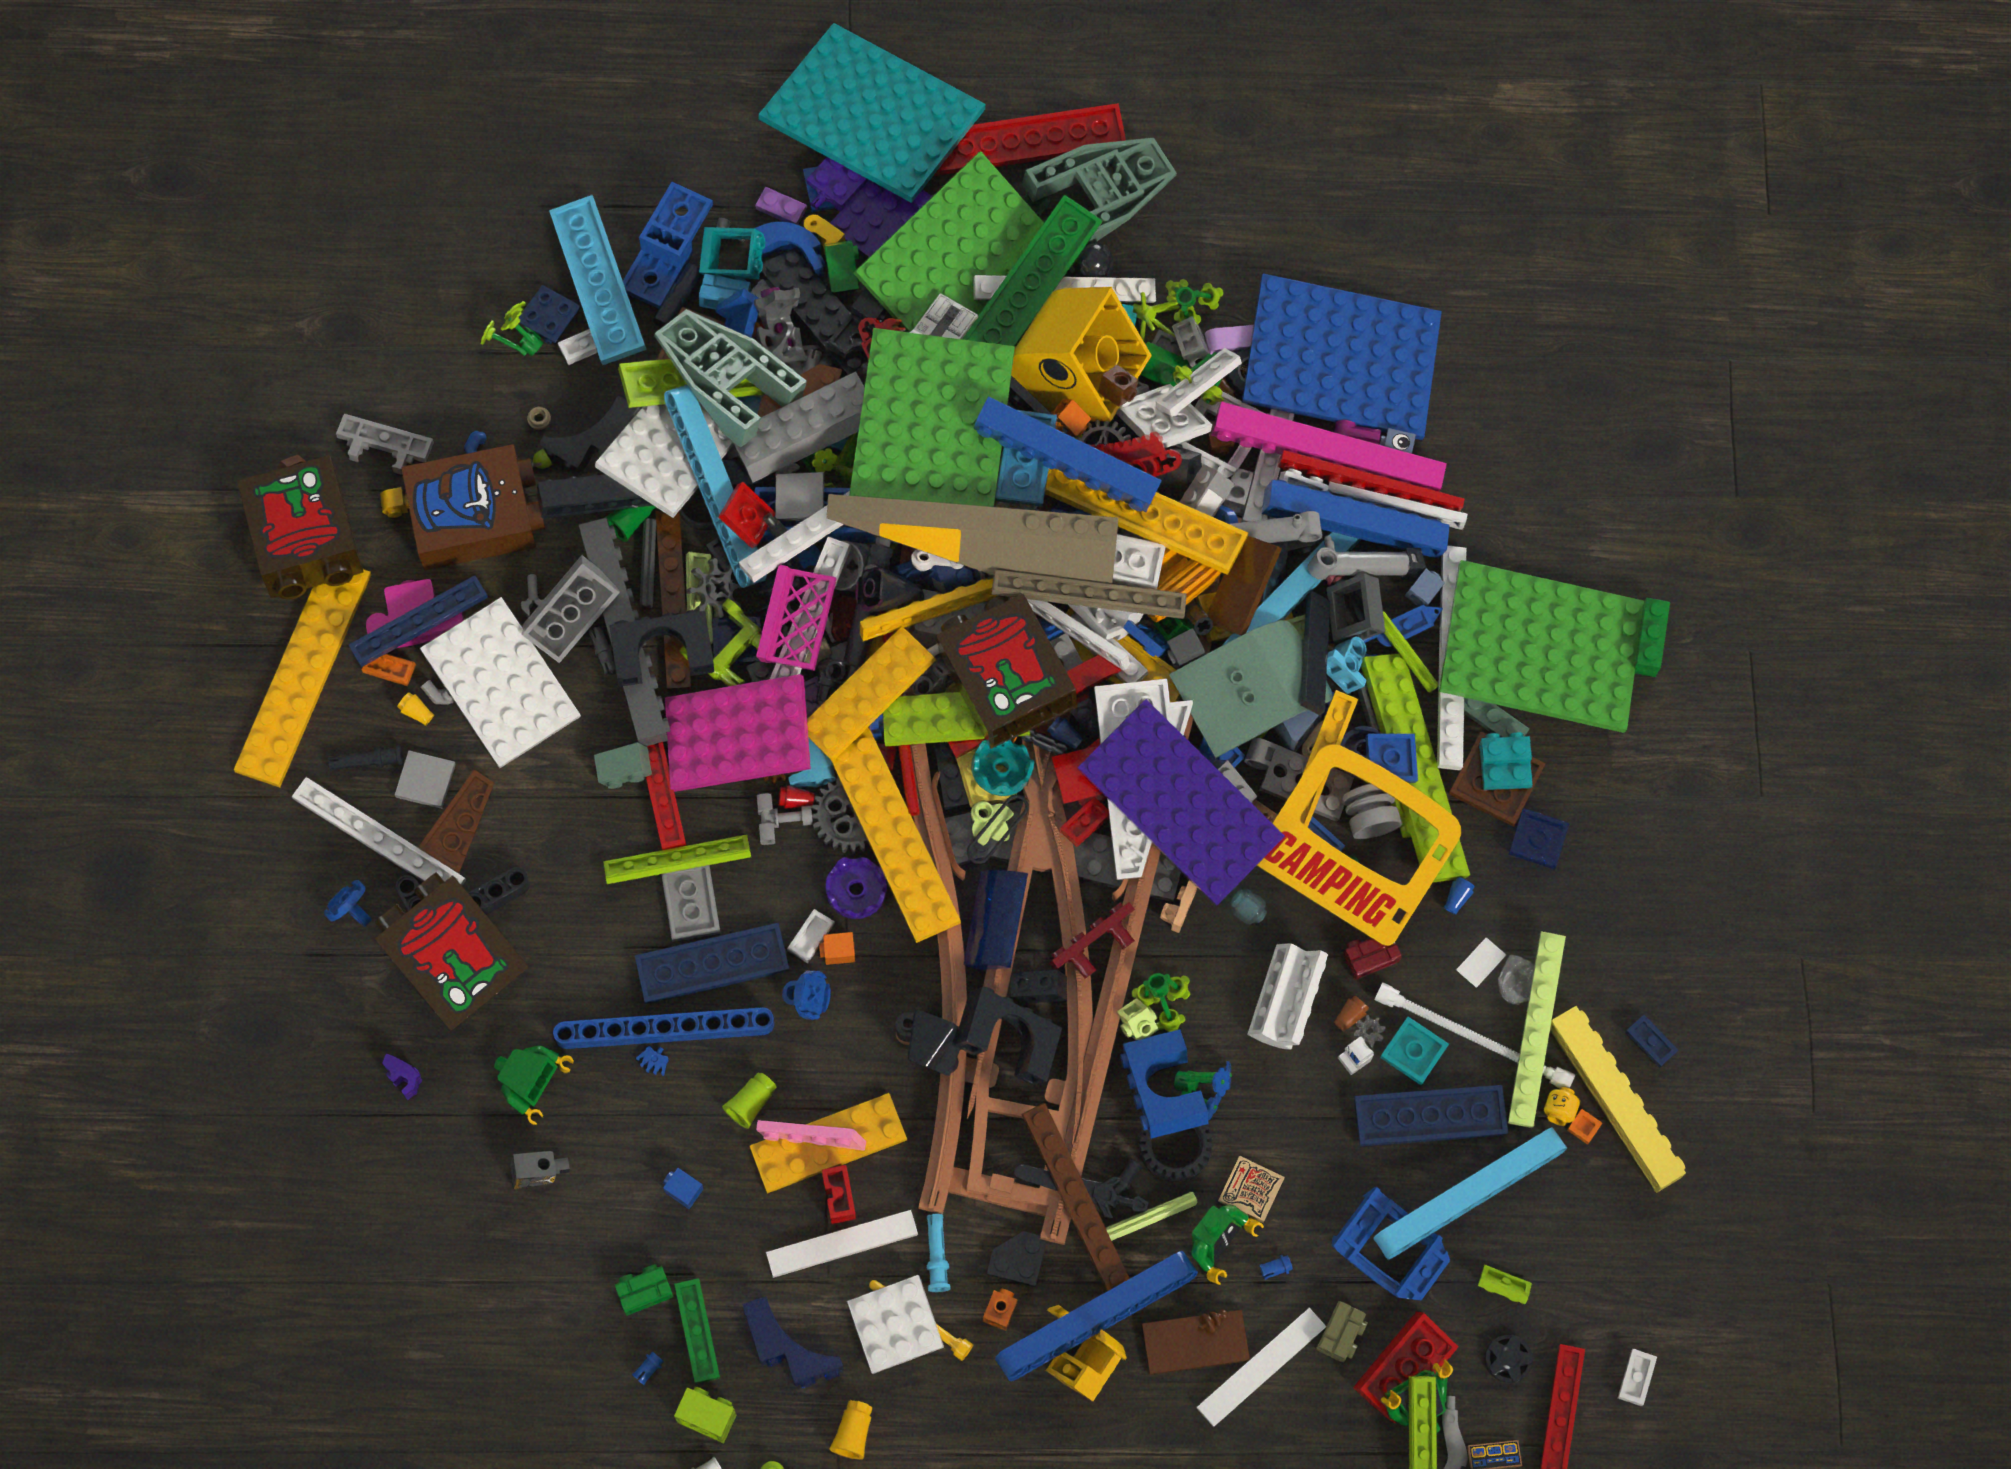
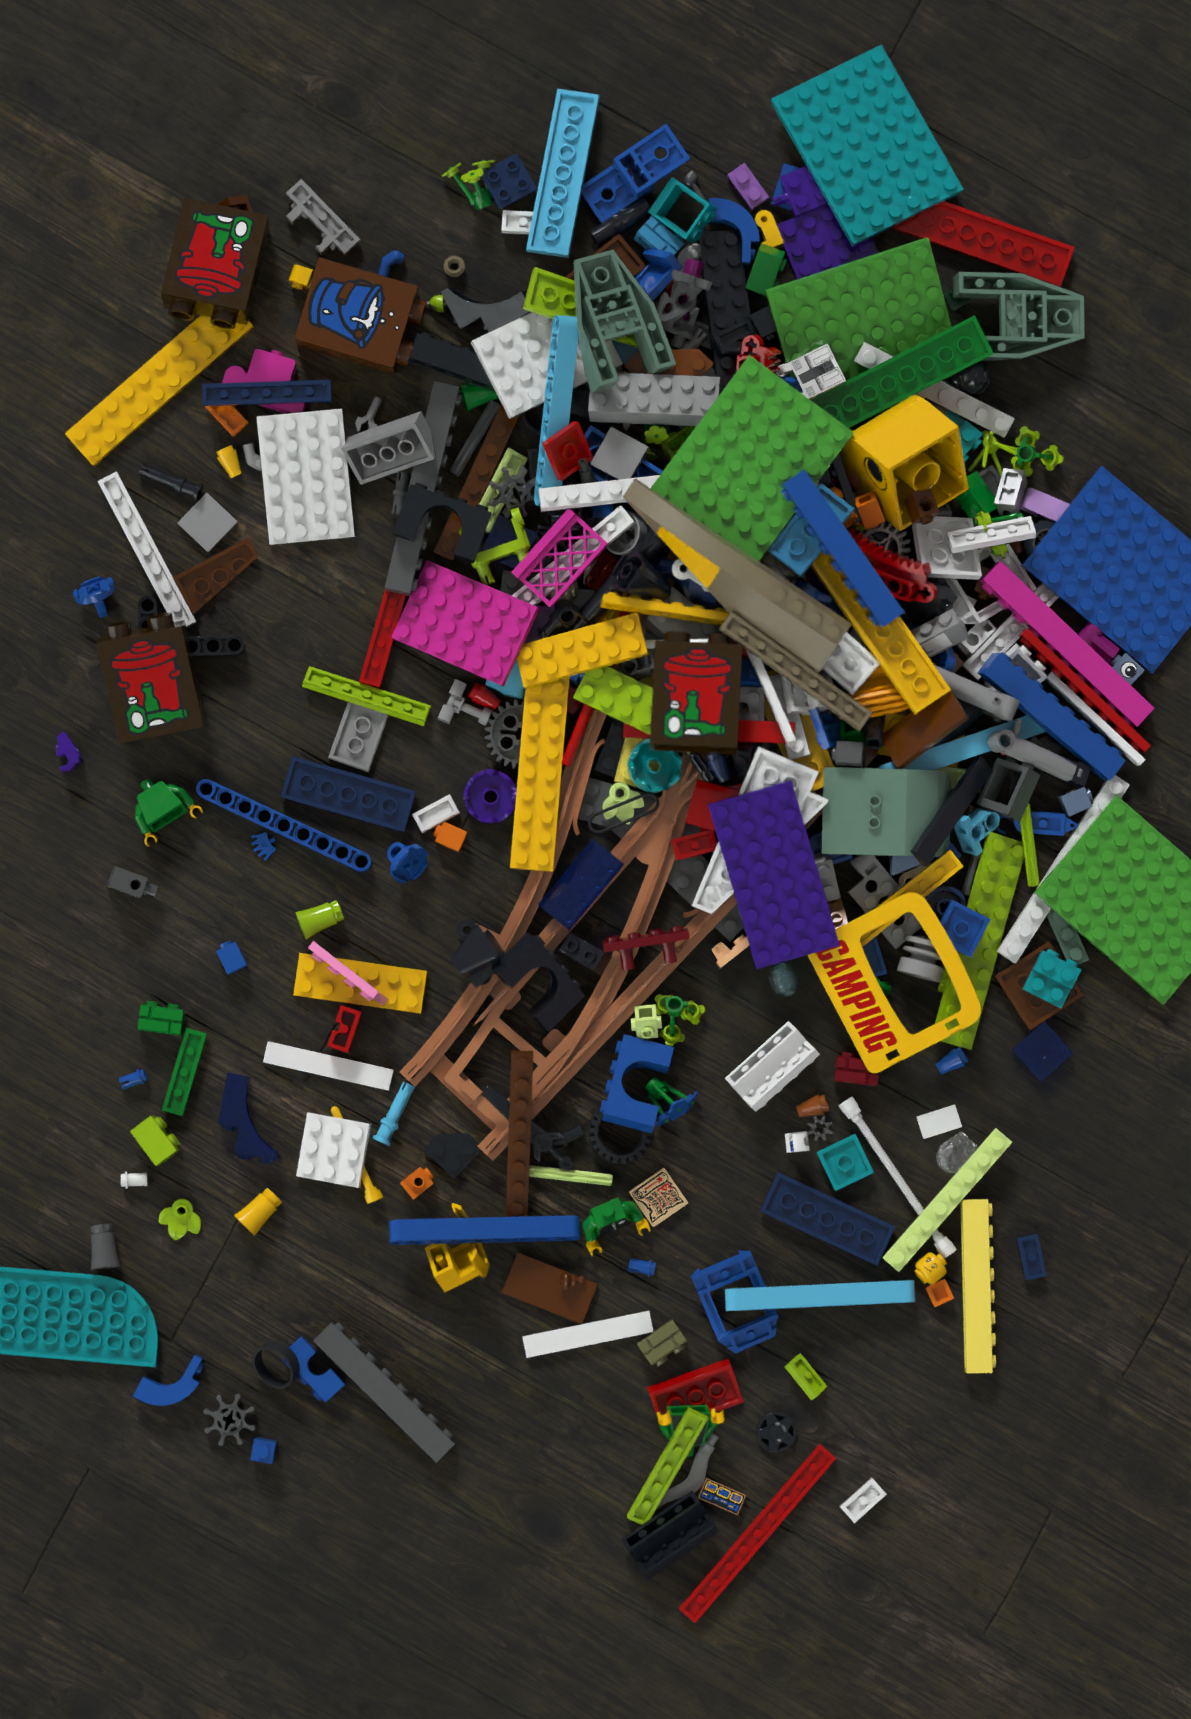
camera: 25 degrees right, 15 degrees up
sand green brick [594,742,652,789] -> none

